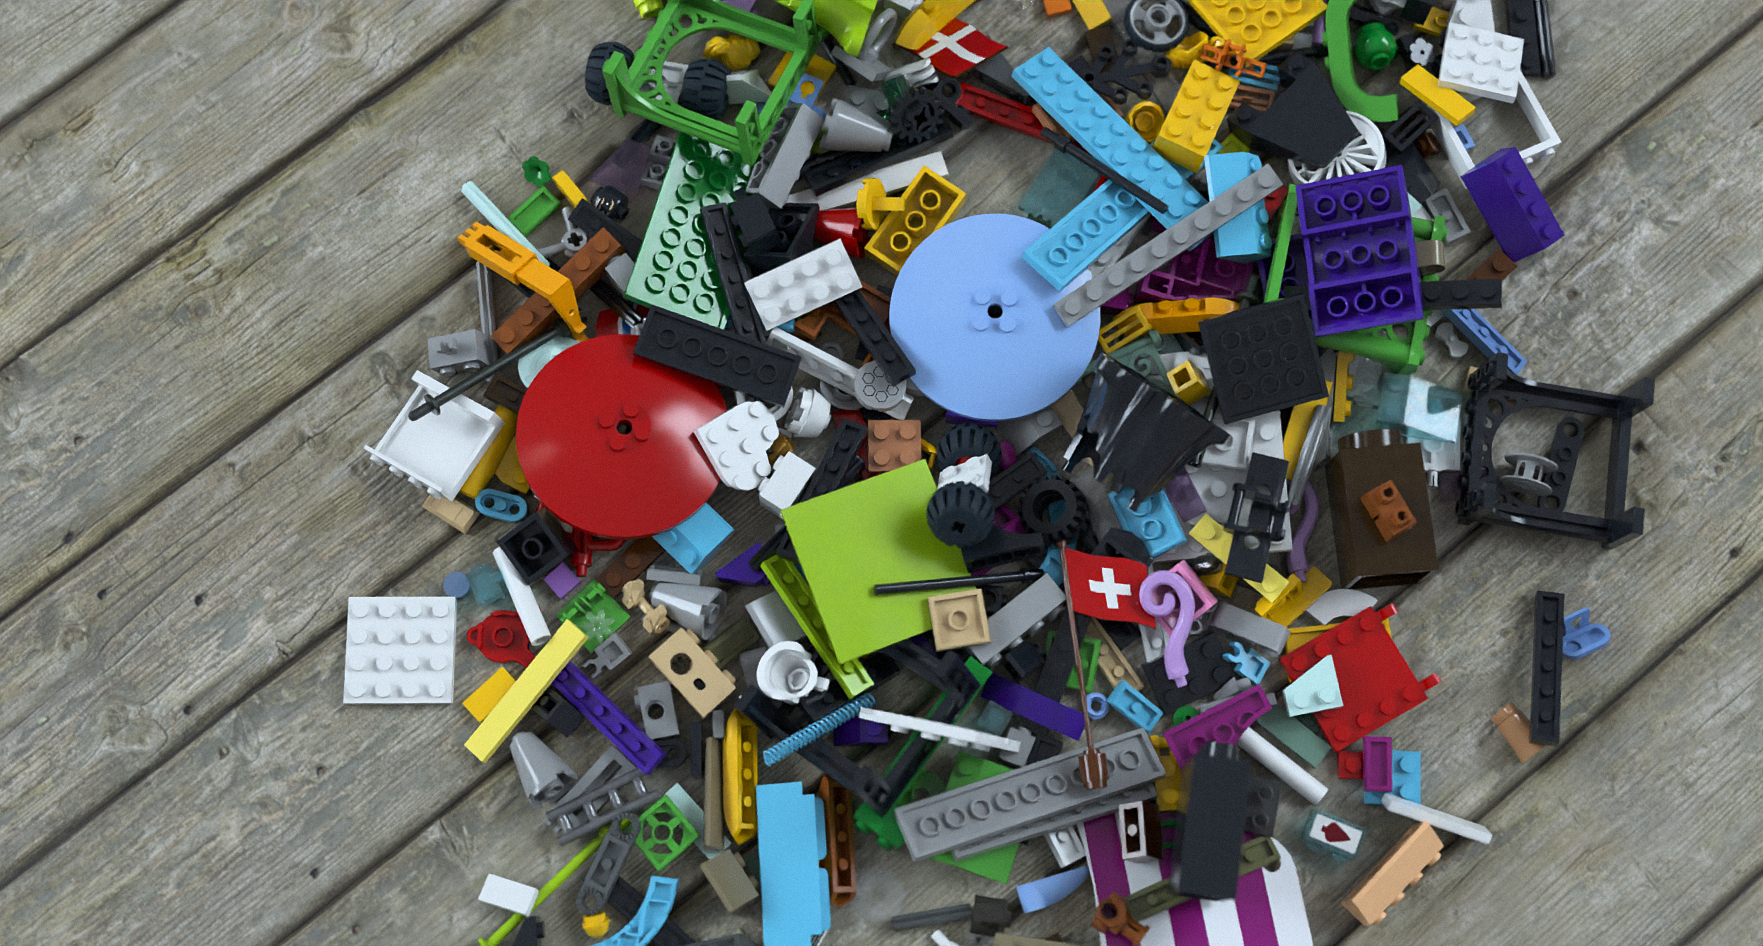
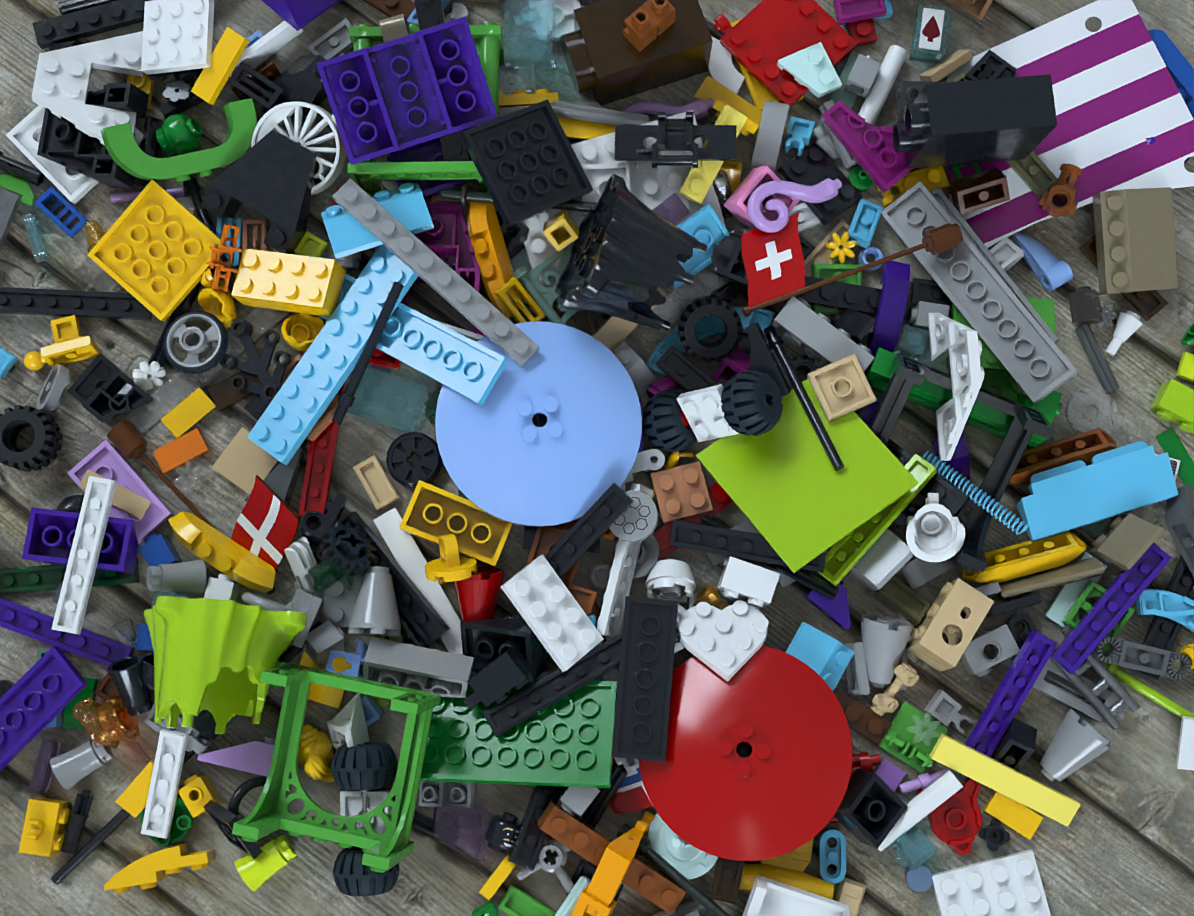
camera: 100 degrees left, 5 degrees up
none -> tan tile [212,427,280,494]
none -> light grey brick [303,621,345,667]
none -> tan tile [353,455,400,511]
none -> black wheel [386,432,443,488]
none -> white leg [625,449,665,486]
none -> yellow plant [825,232,857,264]
none -> light grey brick [843,54,882,98]
none -> lavender bar [898,768,949,795]
none -> tan tile [919,50,973,82]
none -> black slope [964,50,1016,81]
none -> black plate [978,819,1010,851]
none -> dark purple plate [1050,542,1171,674]

